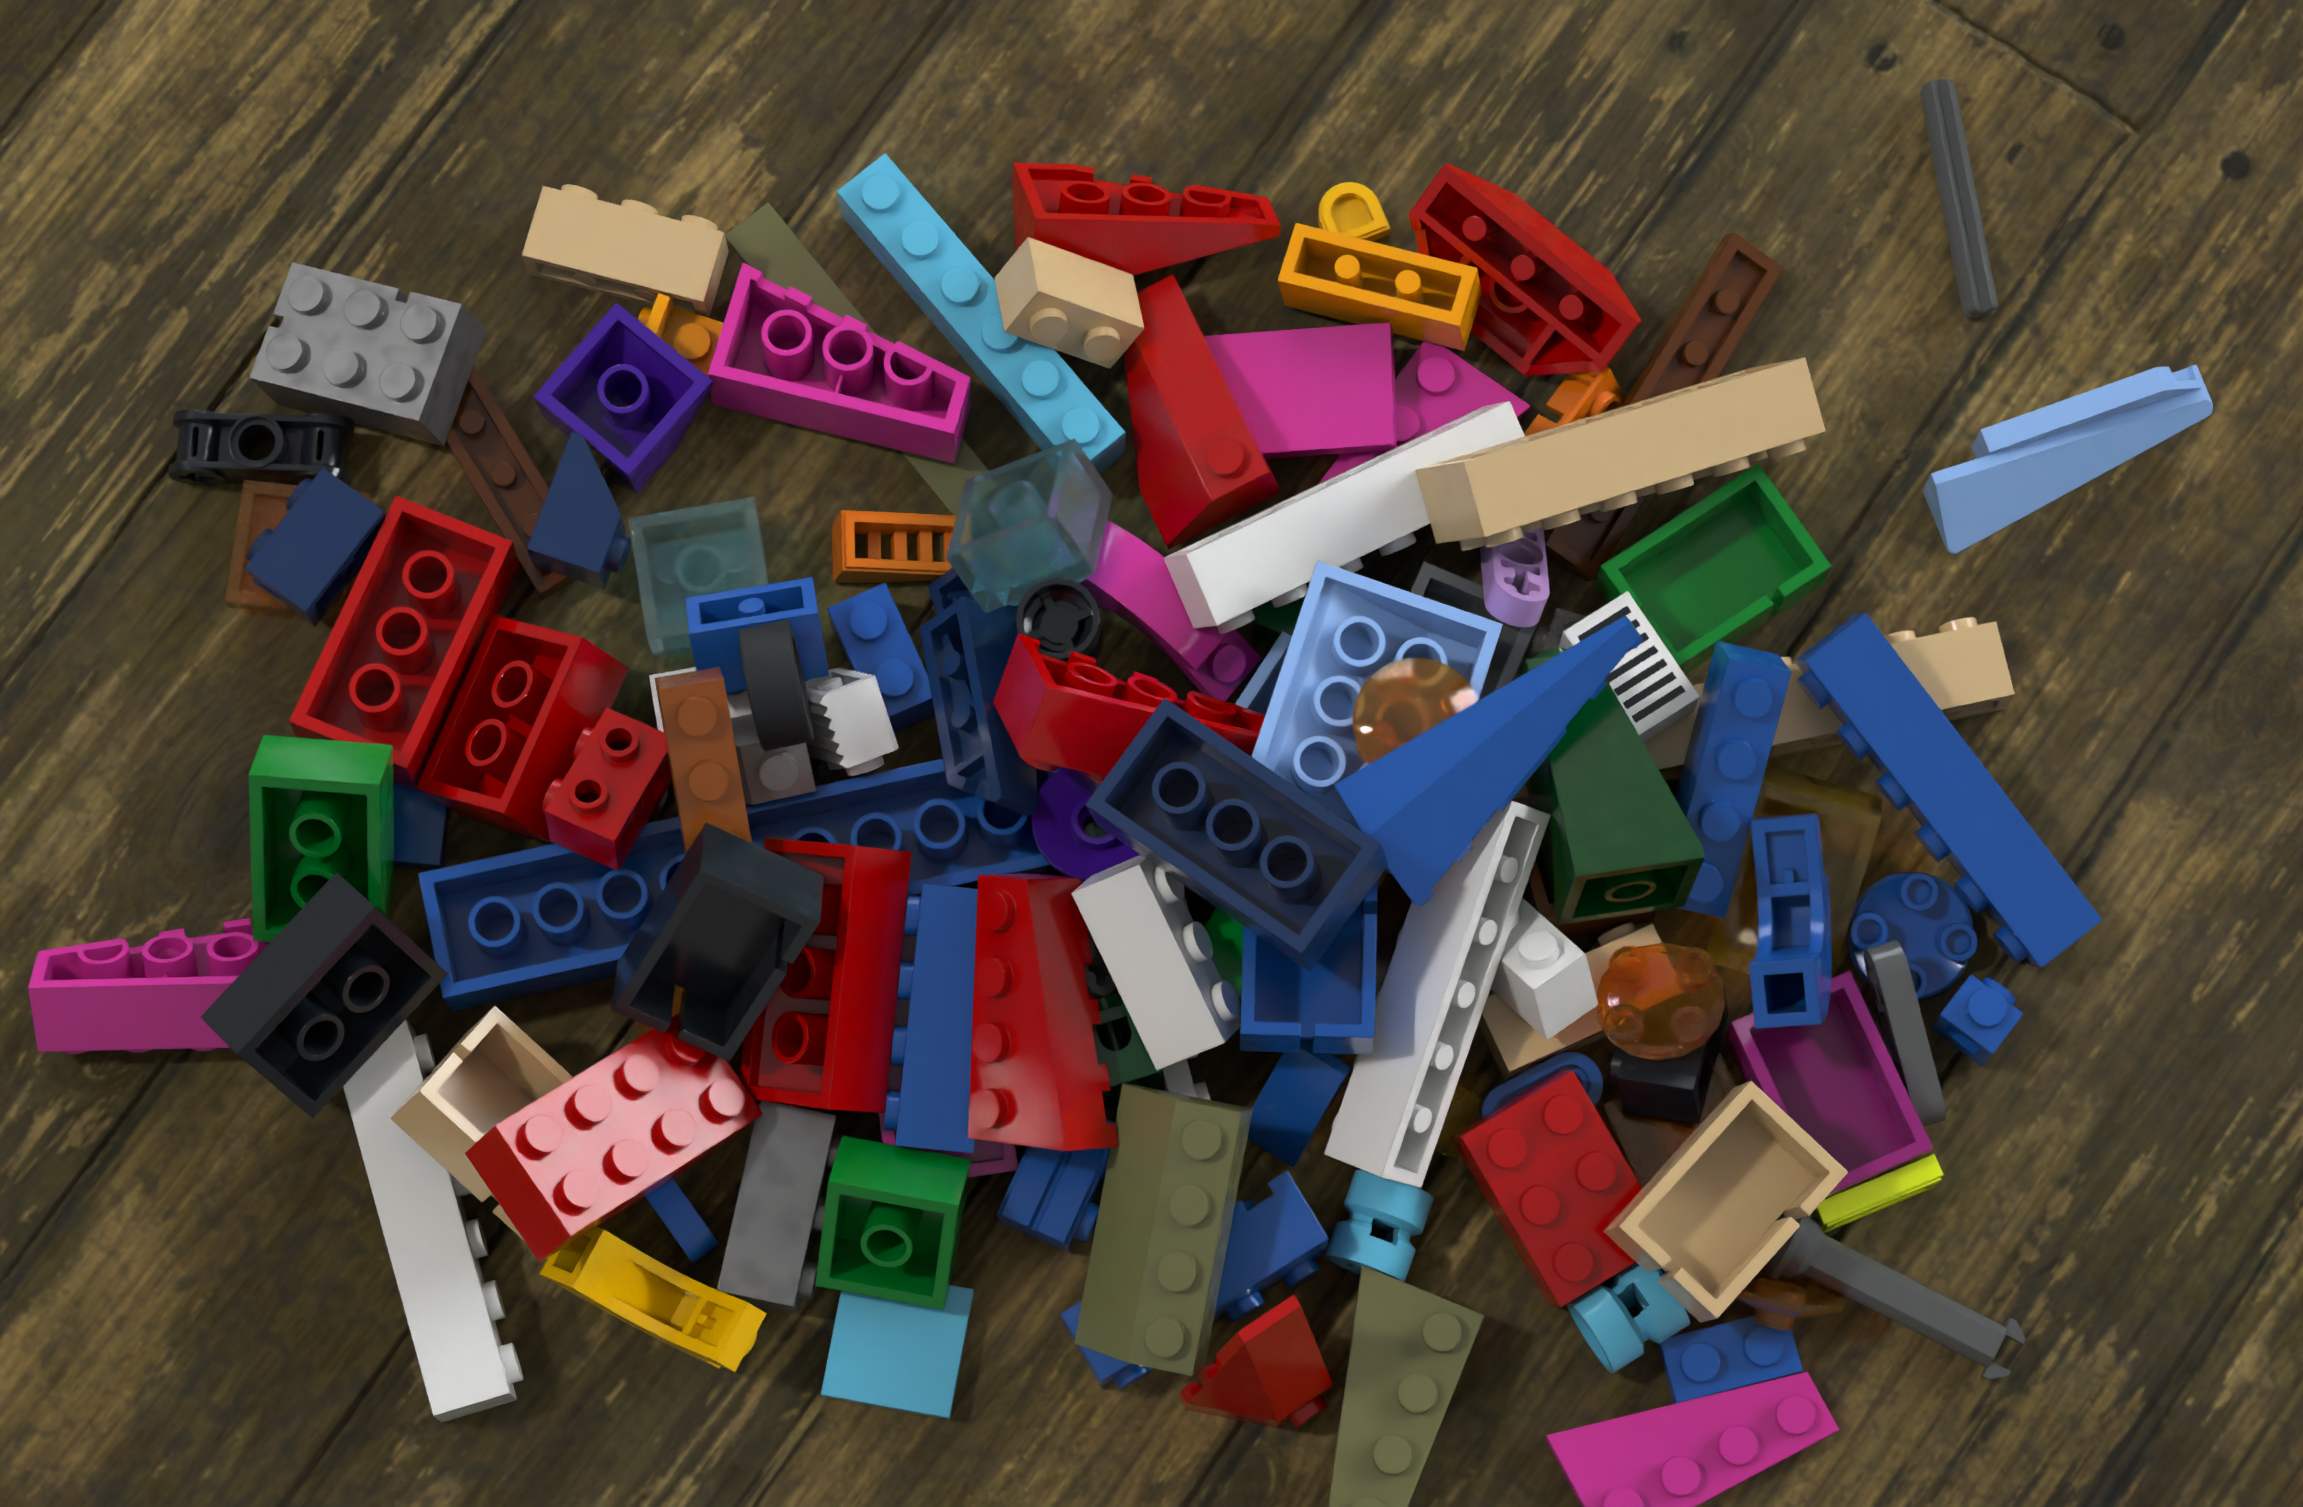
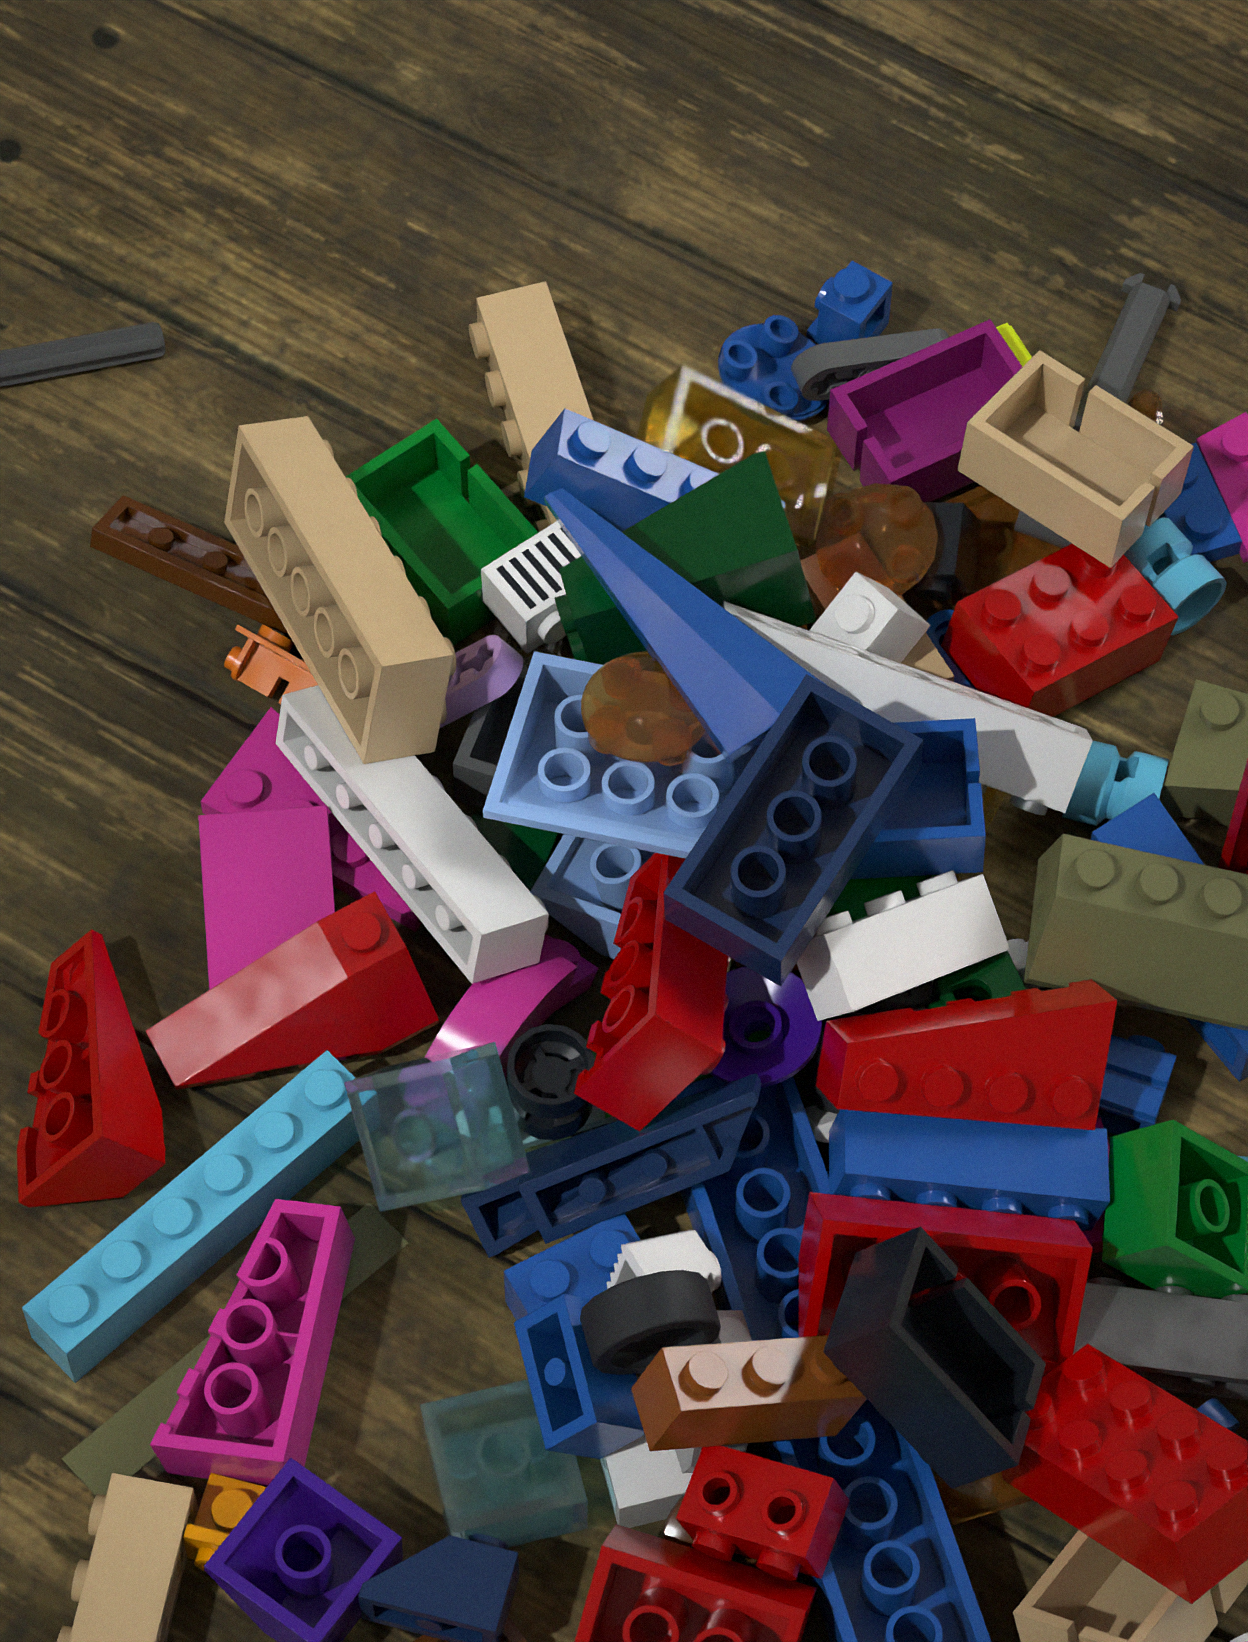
camera: 95 degrees left, 15 degrees down
orange slope [832,510,966,584] -> none
tan brick [994,237,1144,369] -> none
blue slope [1247,1040,1352,1168] -> none
light orange brick [1278,223,1482,351] -> none
yellow tile [1318,182,1391,242] -> none
red wedge [1408,163,1642,376] -> none
blue arch [1749,813,1832,1029] -> none
blue brick [1794,613,2102,968] -> none
light blue wedge [1922,365,2213,554] -> none

